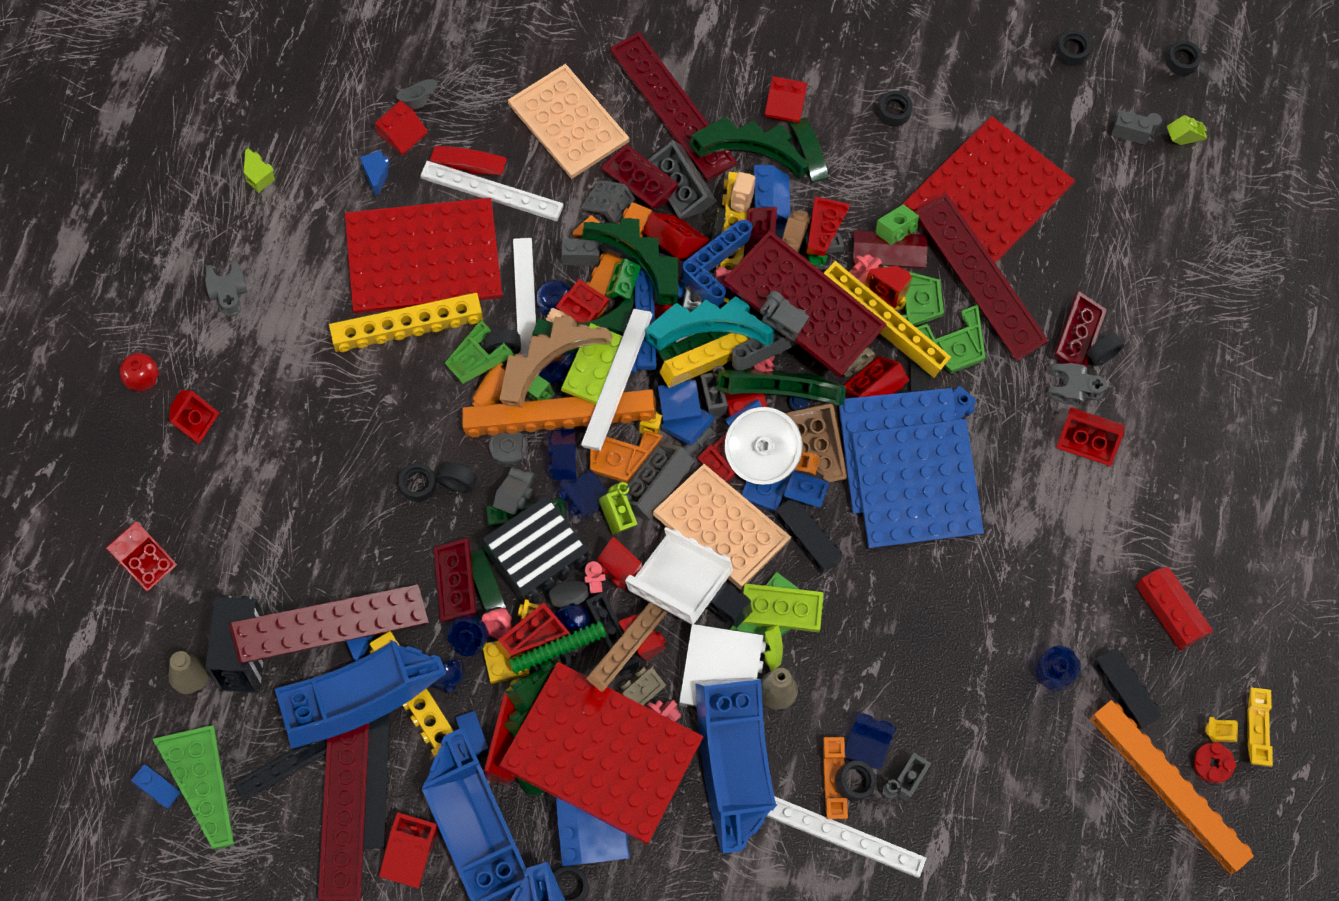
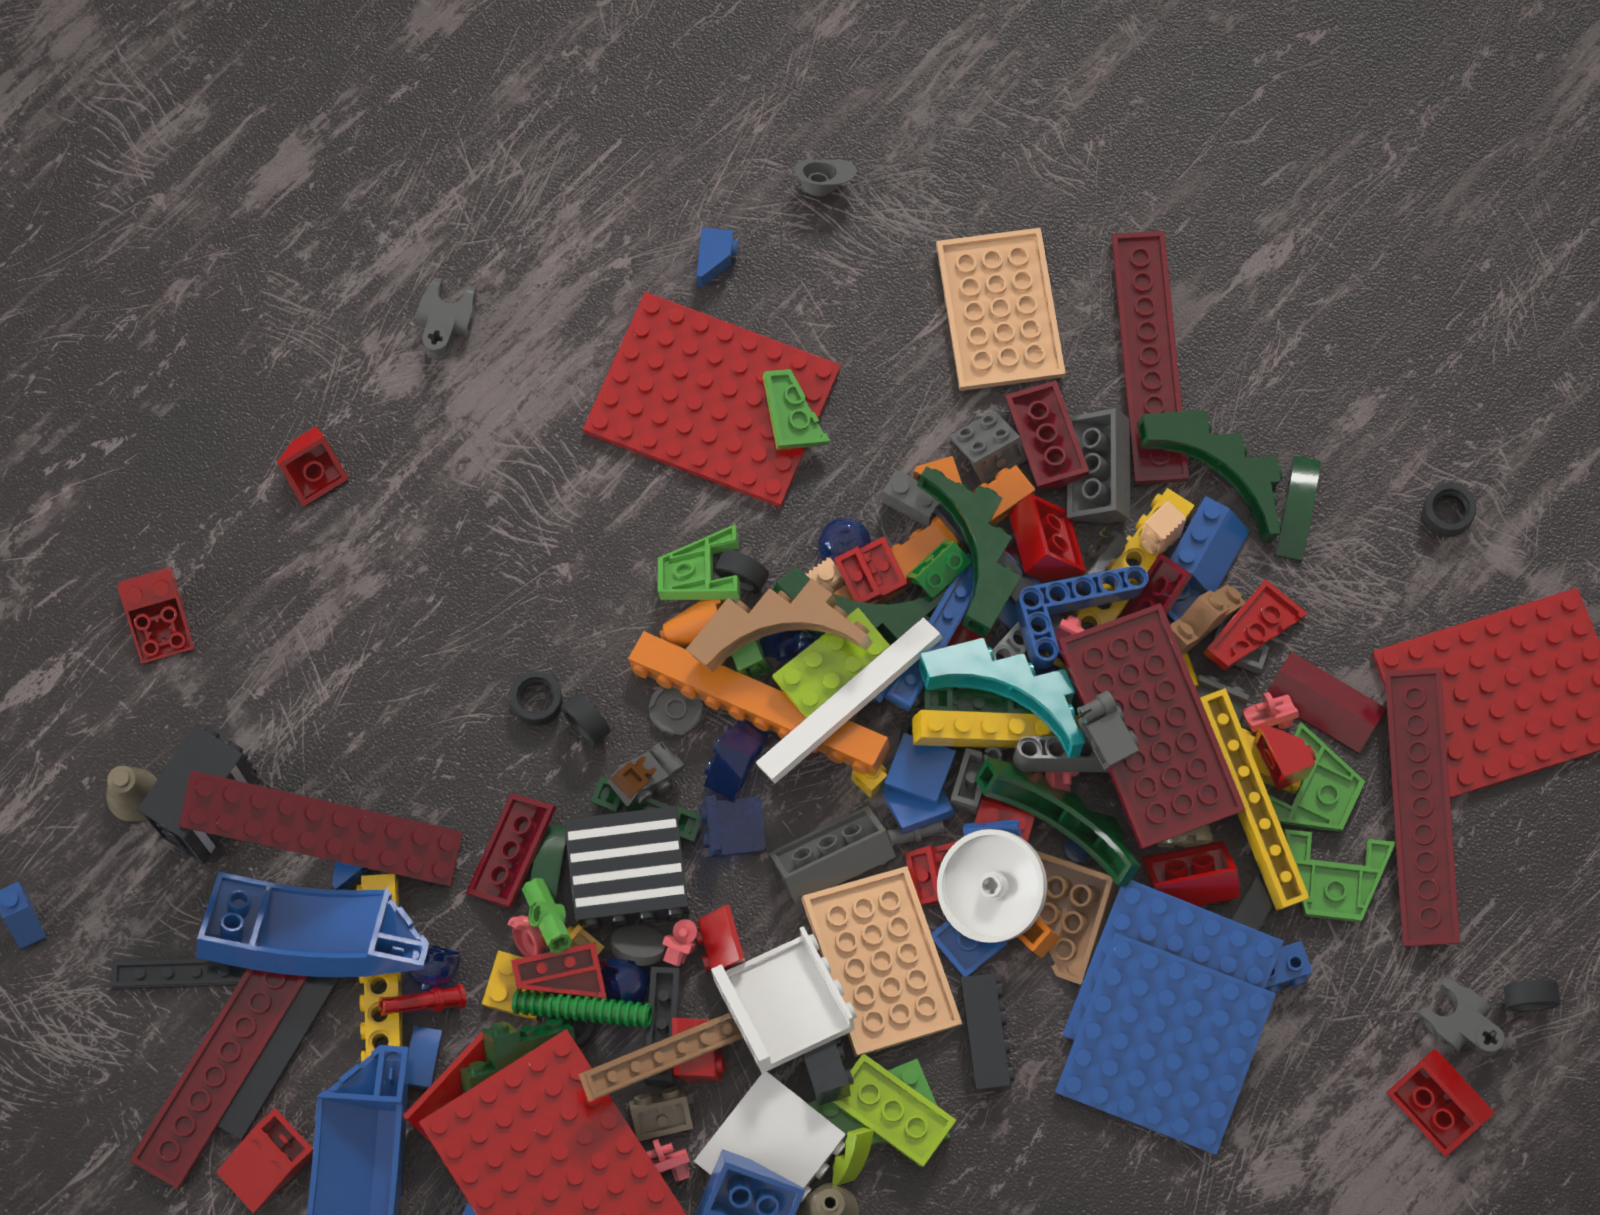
camera: 35 degrees right, 5 degrees up
red cylinder [119,353,159,392] -> none
bright green wing [153,725,234,850] -> none
lime slope [244,148,275,193] -> none
yellow brick [329,293,483,352] -> none
red slope [375,100,428,156] -> none
white tile [420,161,563,221] -> none
red slope [430,146,507,175] -> none
clear blue cylinder [448,615,489,656] -> none
white tile [513,238,536,358] -> none
orange wing [590,430,663,483] -> none
lime hinge [598,482,638,535] -> none
red slope [765,76,808,123] -> none
blue tile [784,471,830,508] -> none
green tile [808,255,828,266] -> none
bright green brick [876,205,919,245] -> none
dark red slope [1055,291,1107,367] -> none
none -> red pin [378,984,466,1016]
none -> bright green piece [522,878,573,953]
none -> reddish brown plate [610,757,656,799]
none -> bright green wing [762,369,830,450]

